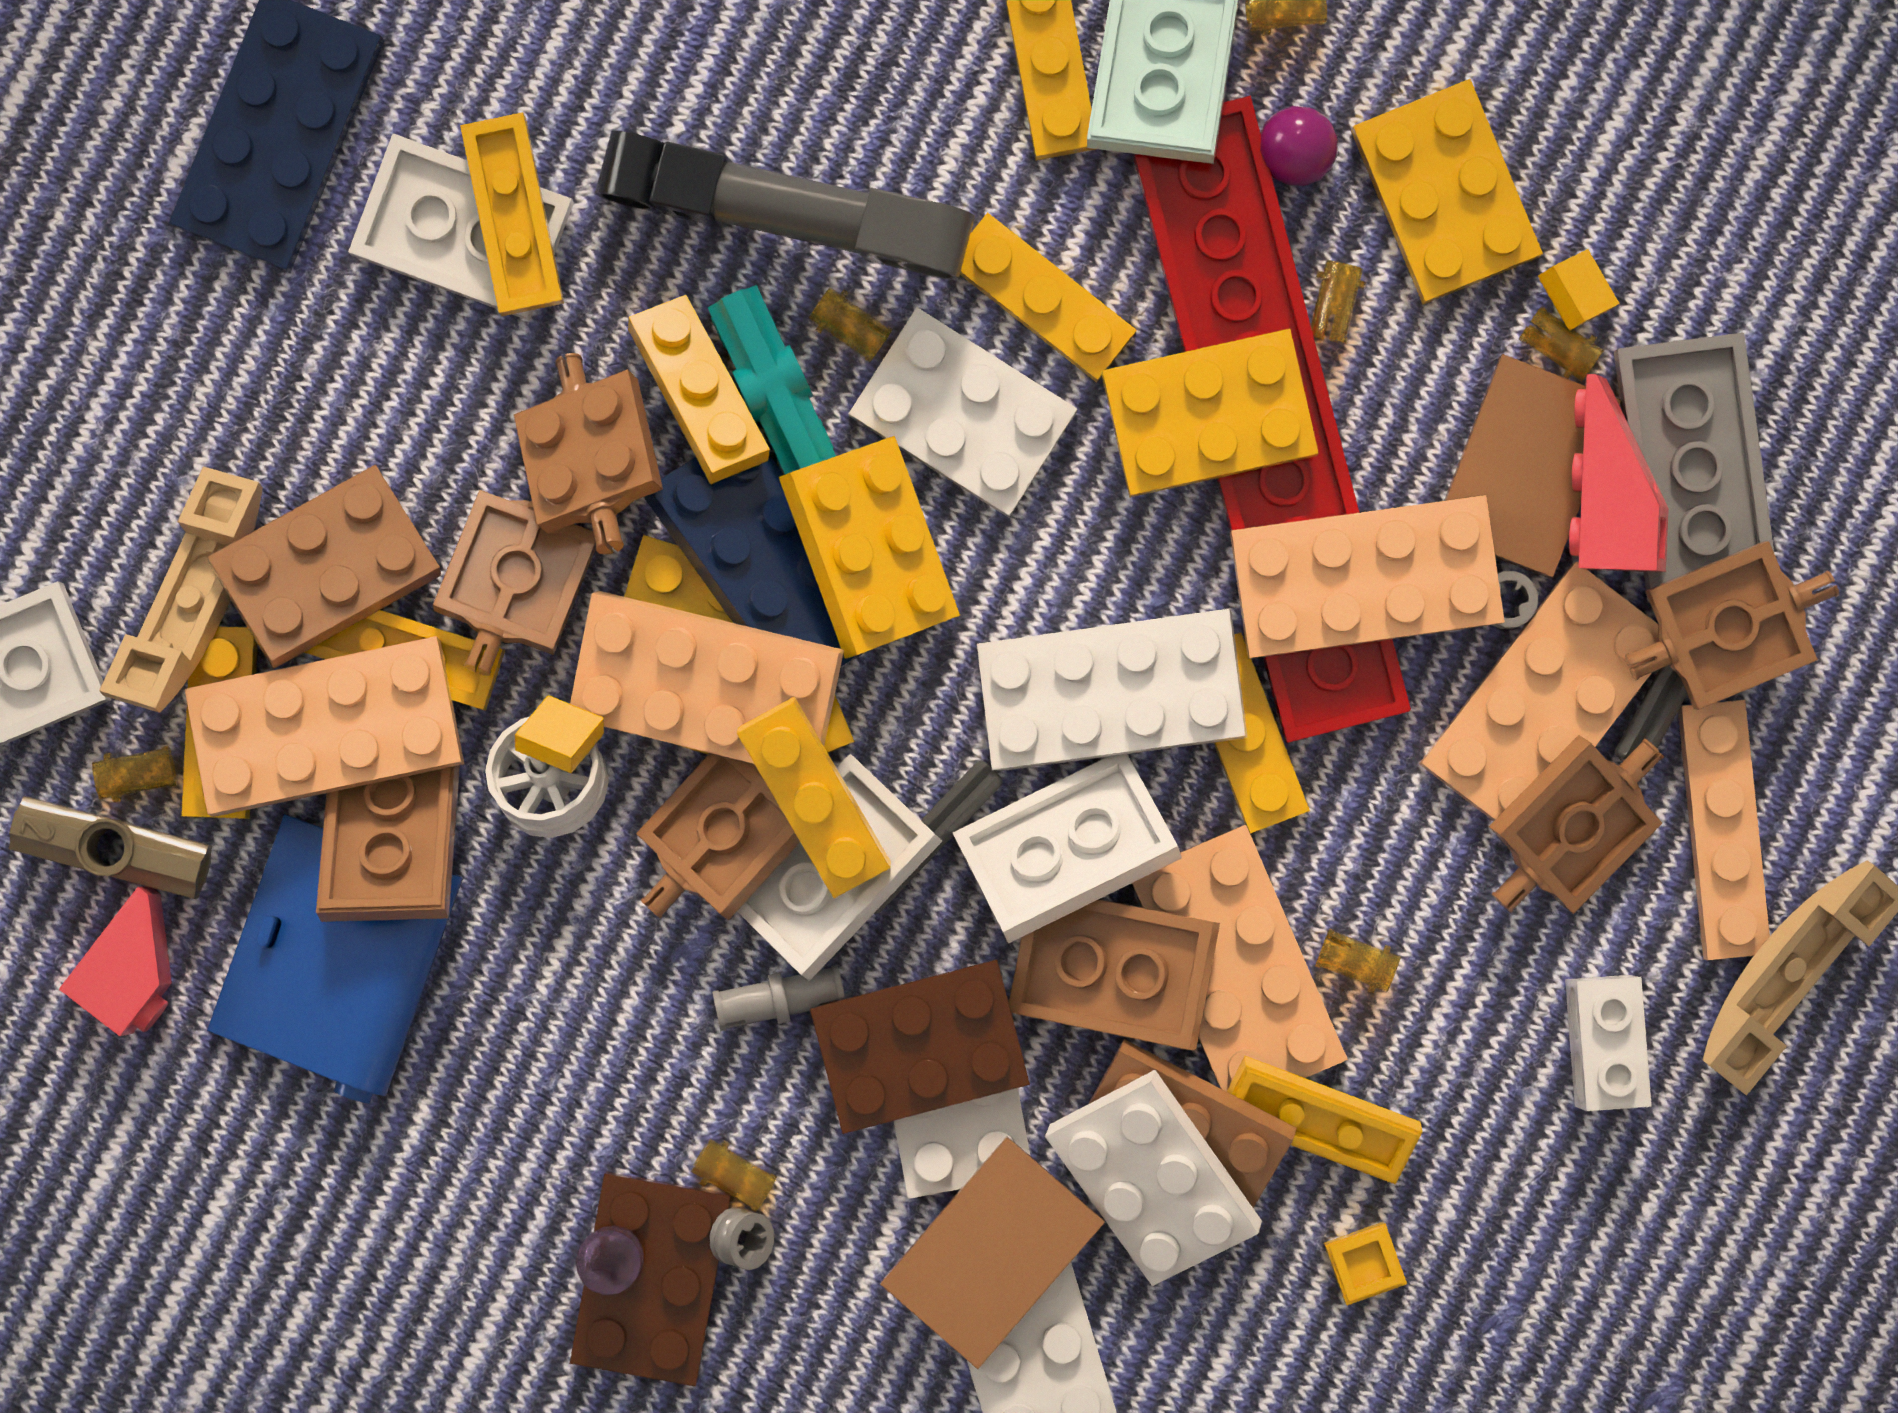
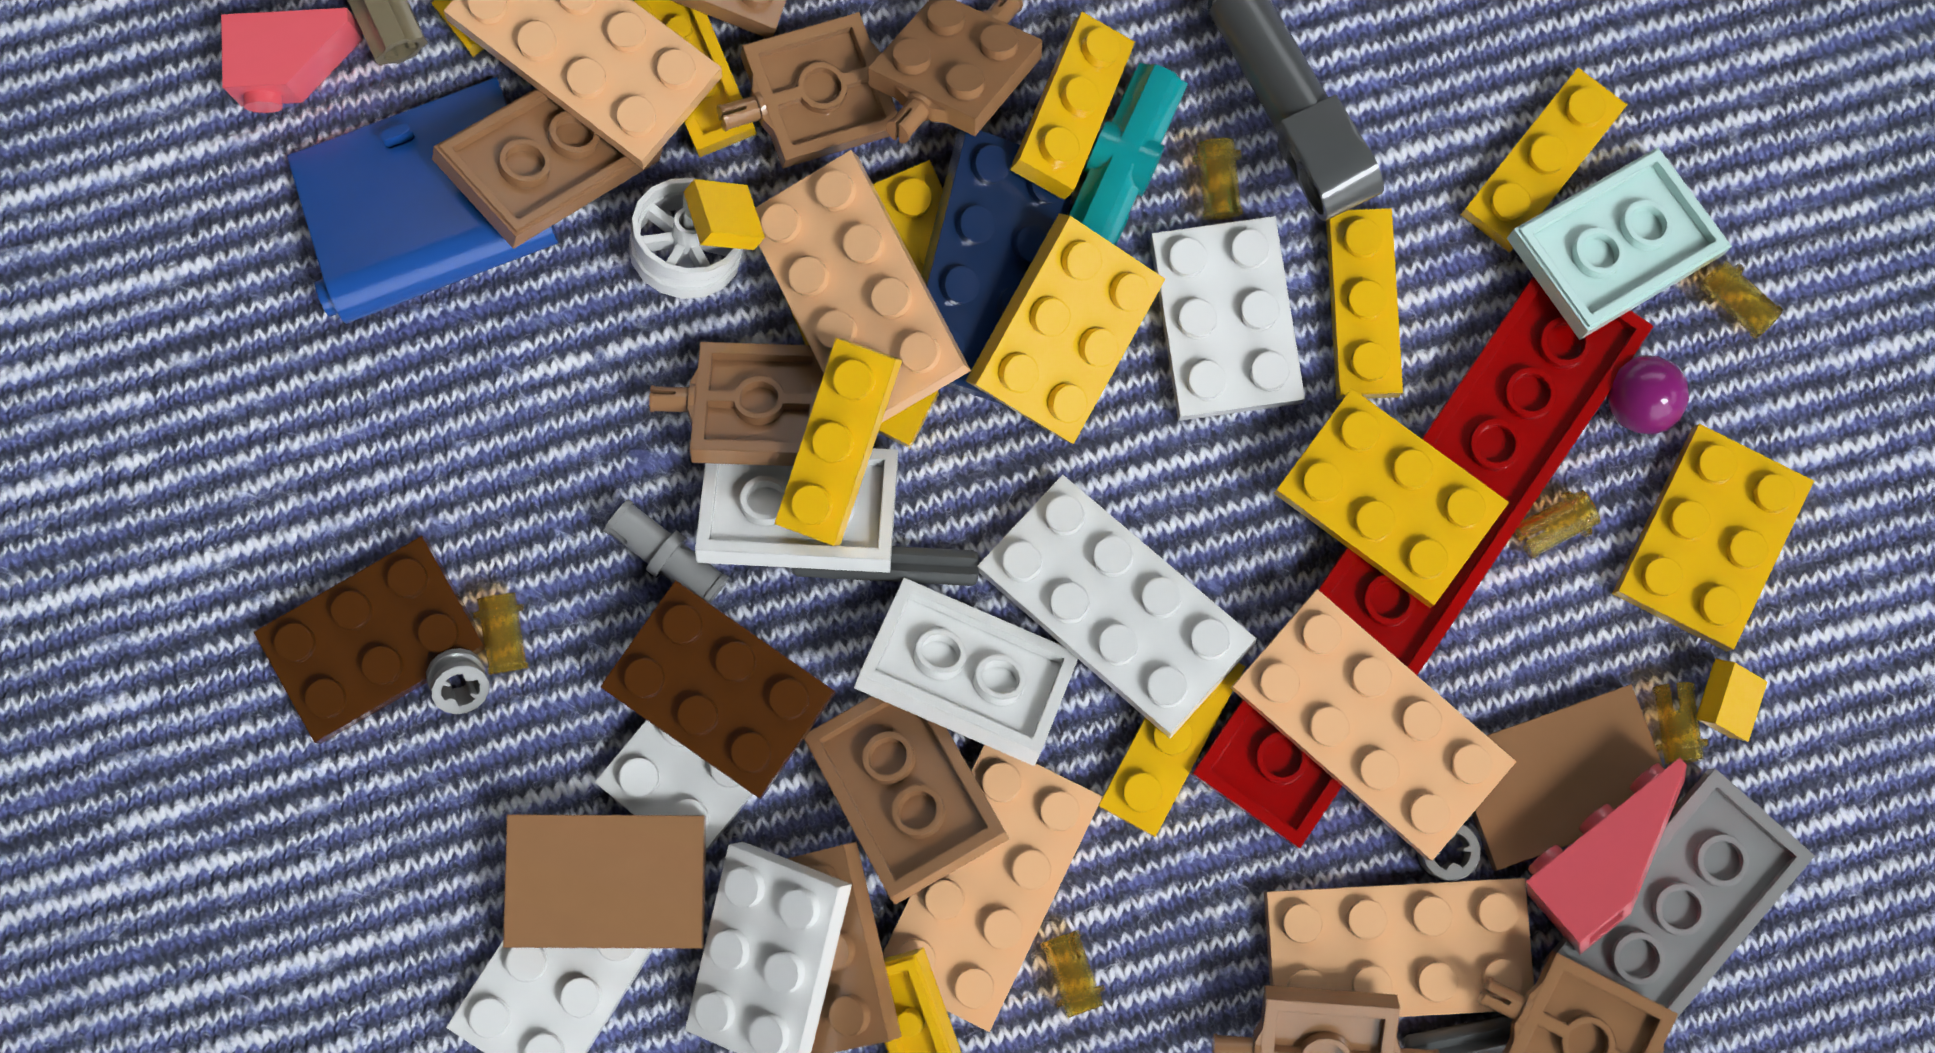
camera: 45 degrees right, 5 degrees down
wheel [576,1225,645,1295] -> none

